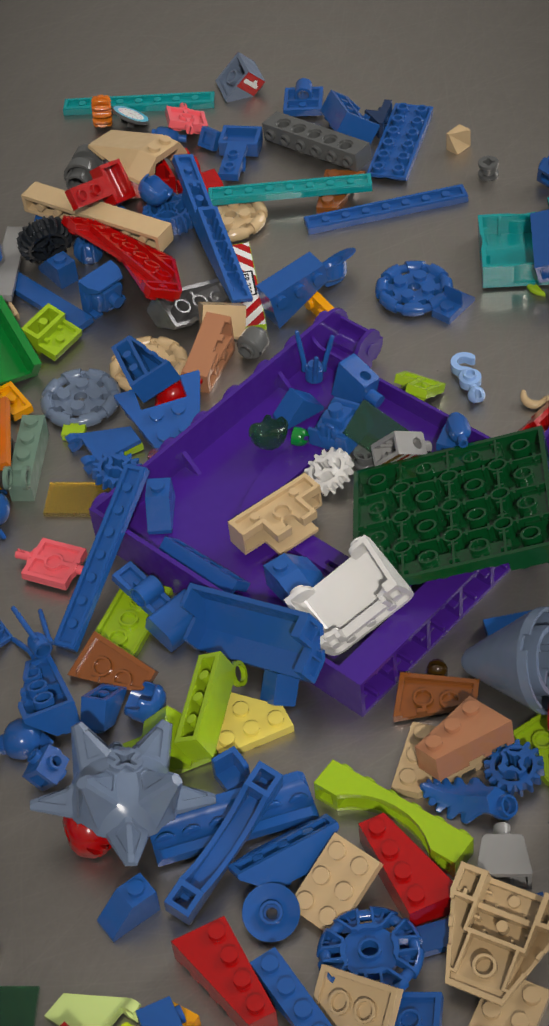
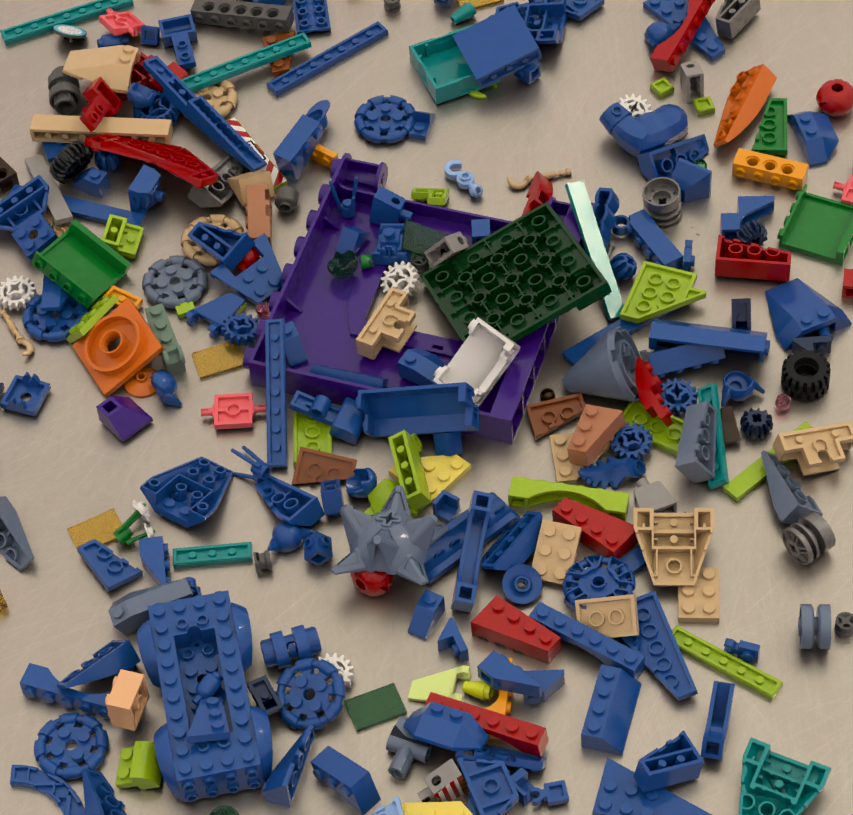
camera: 25 degrees left, 5 degrees up
orange gear [91,95,112,128] -> none
blue plant [446,412,471,448] -> none
none -> blue slope [437,617,469,663]

